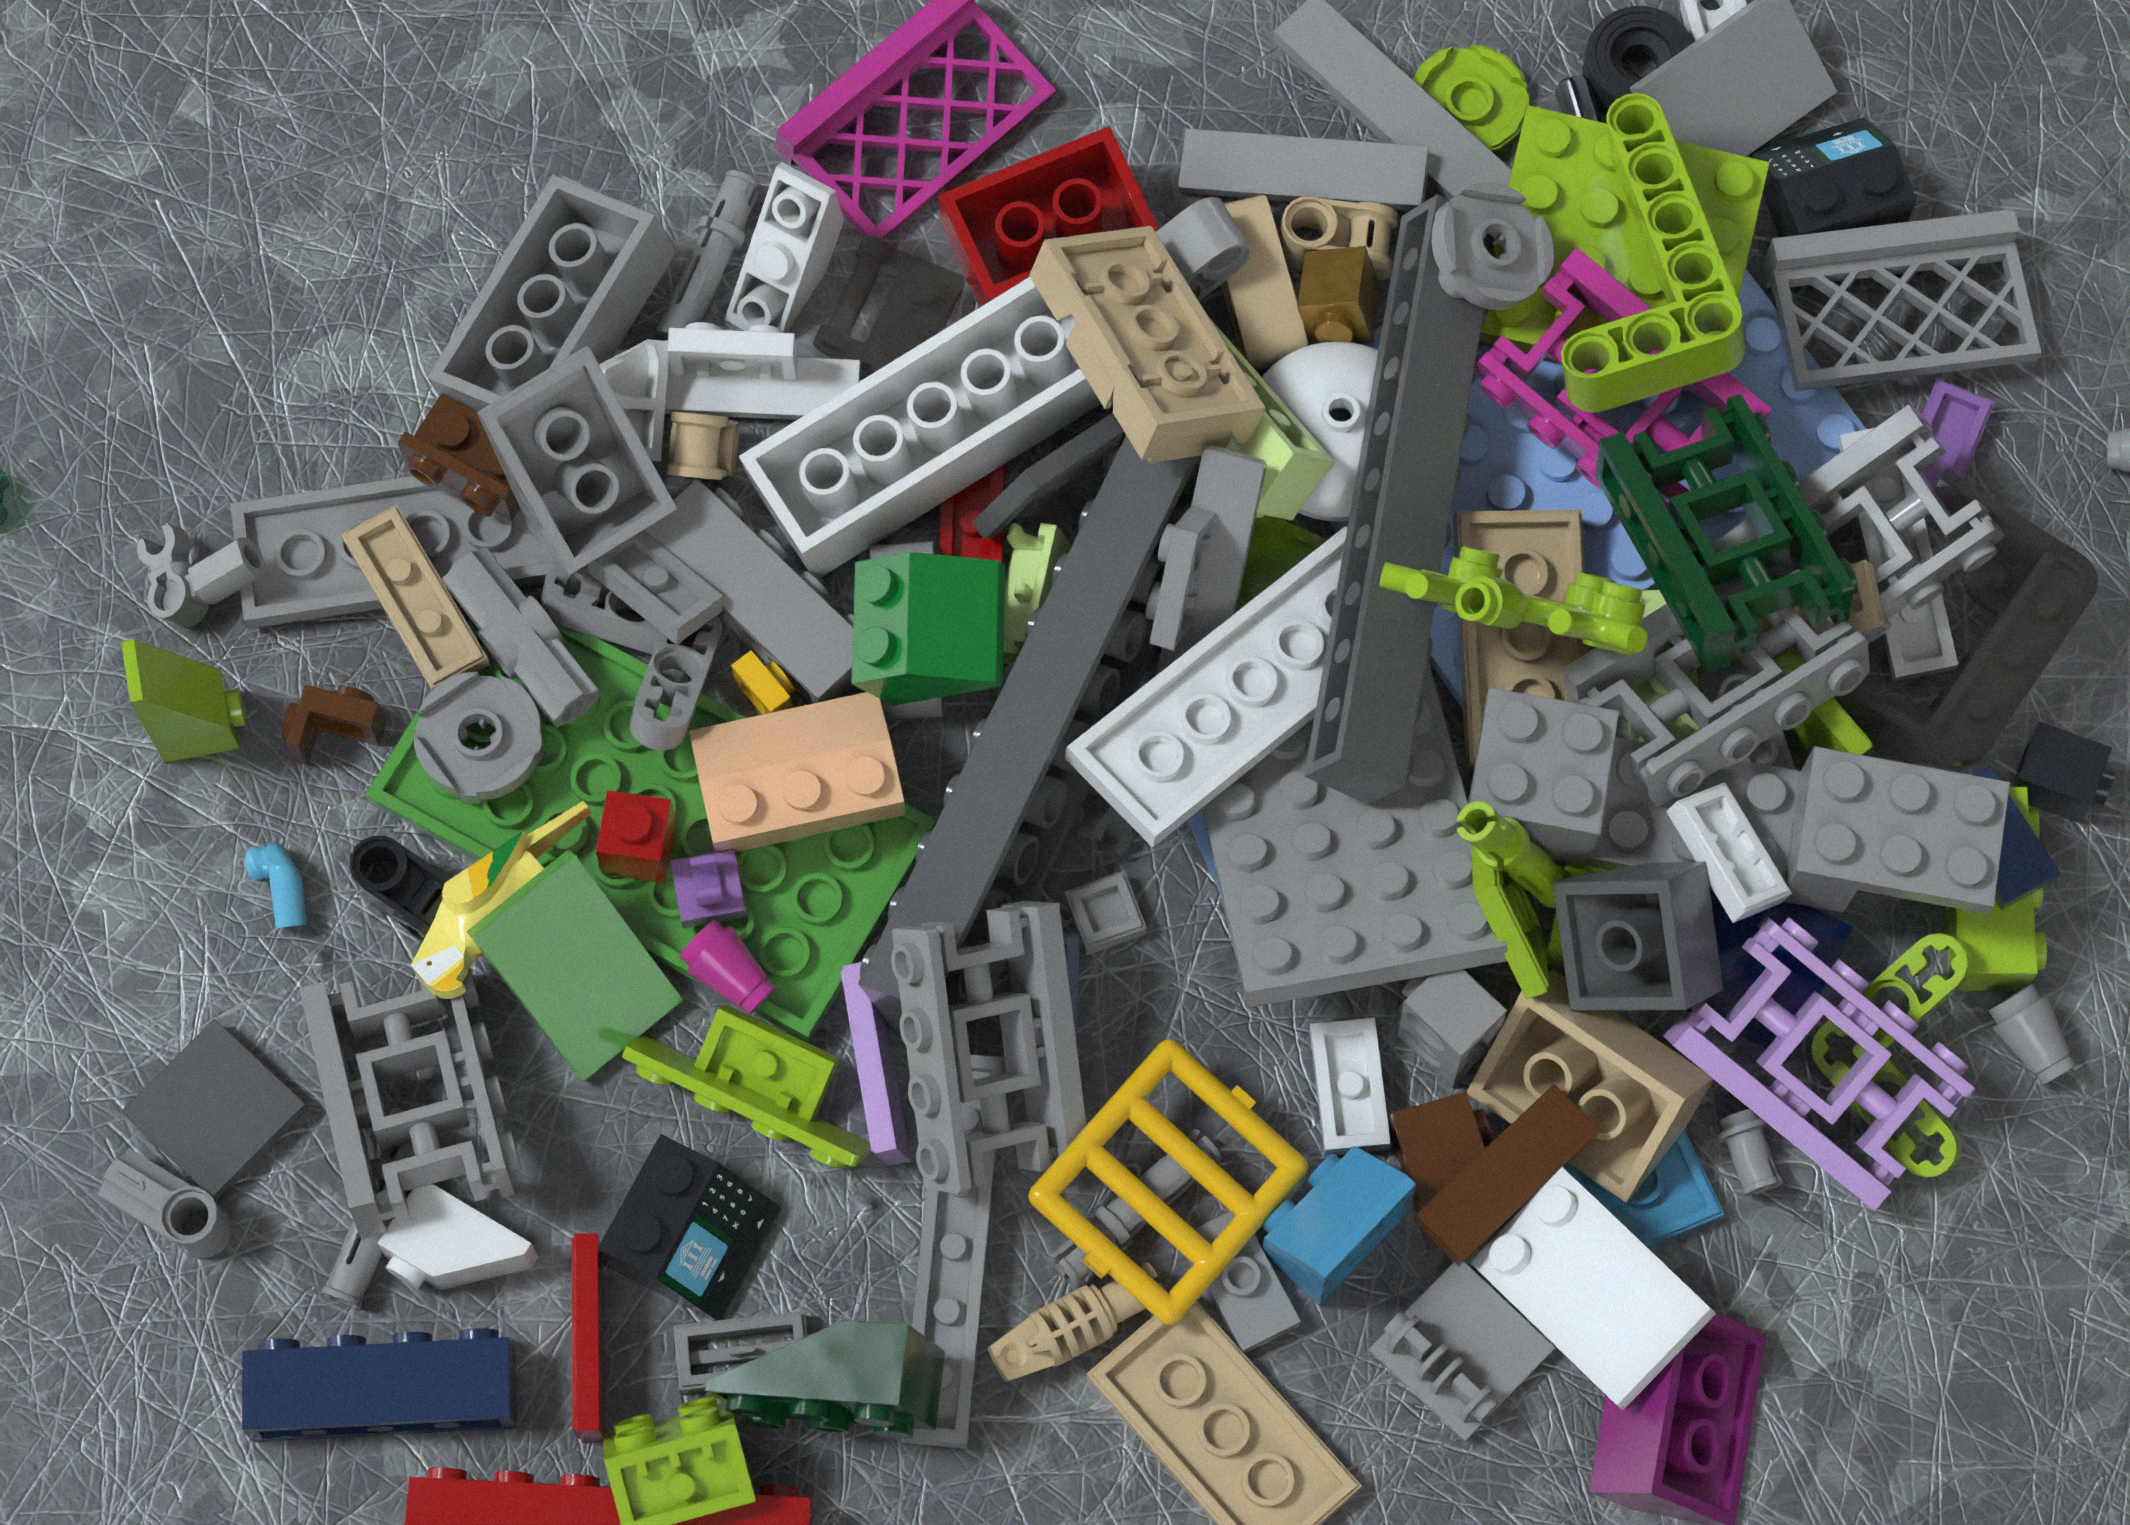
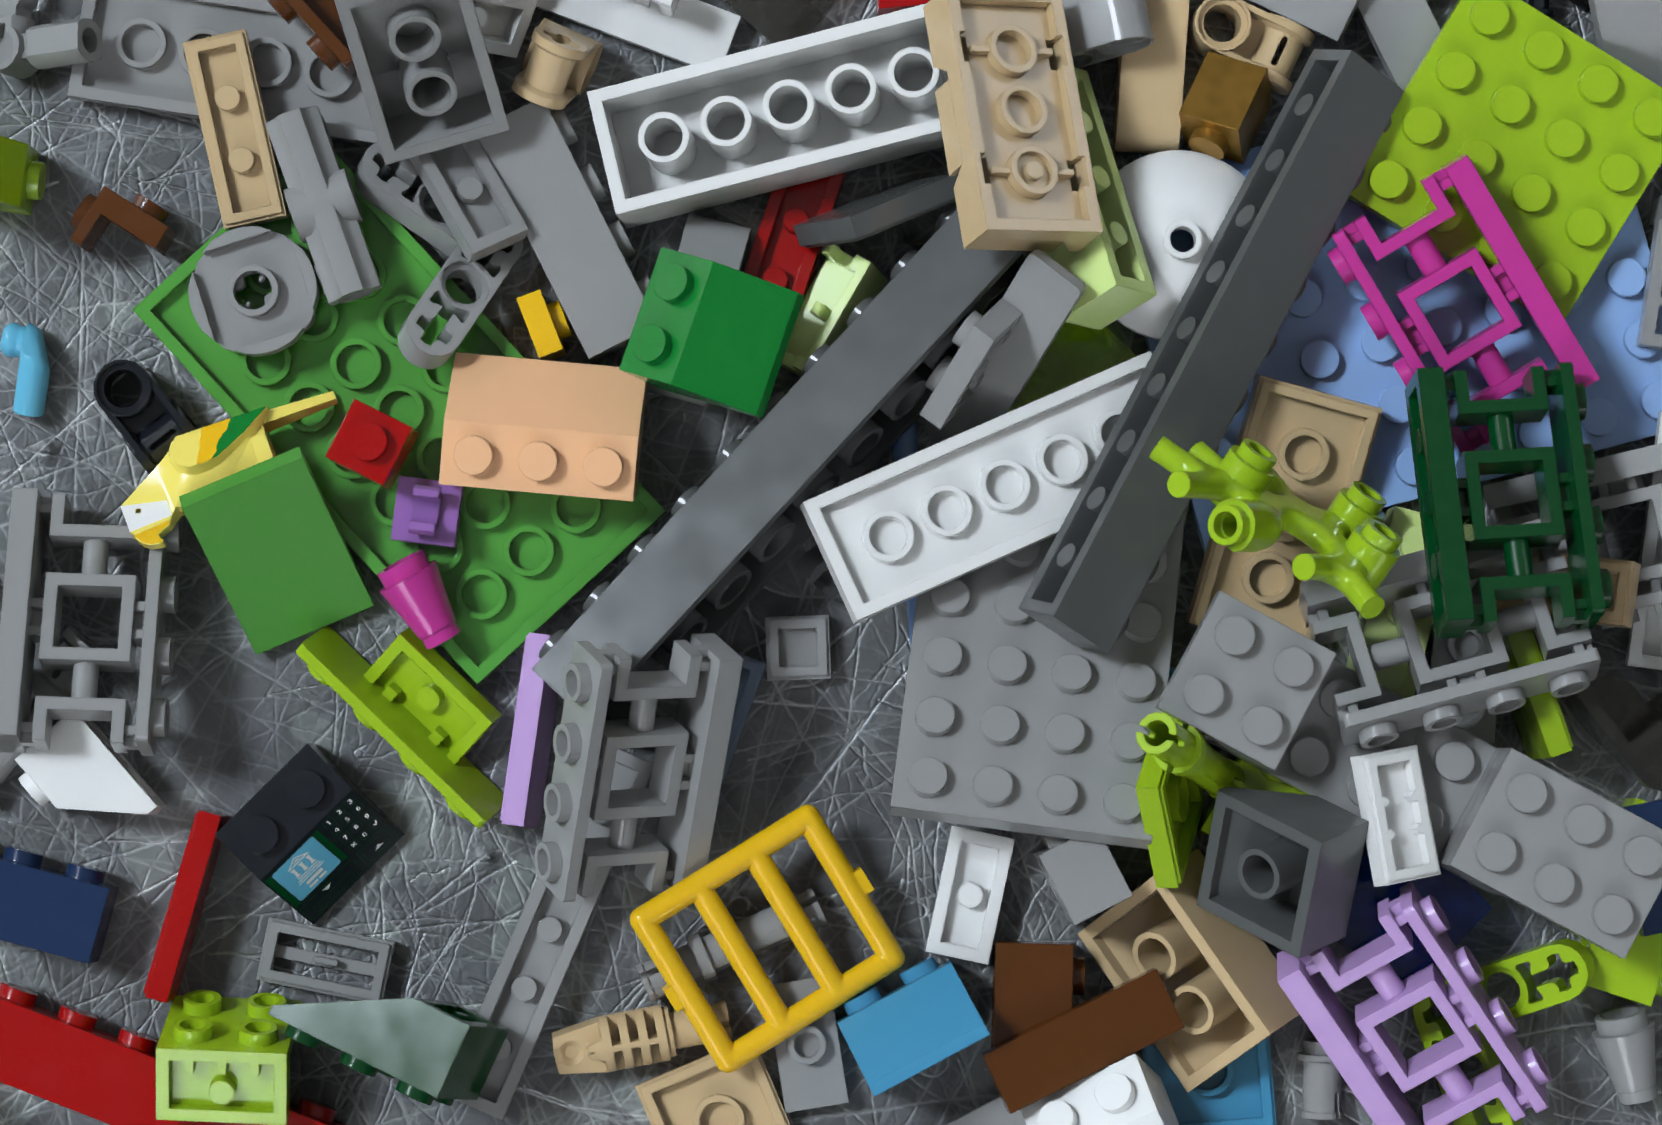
camera: 15 degrees right, 15 degrees up
light grey plate [1431,182,1554,310] -> none
lime beam [1561,93,1745,413] -> none

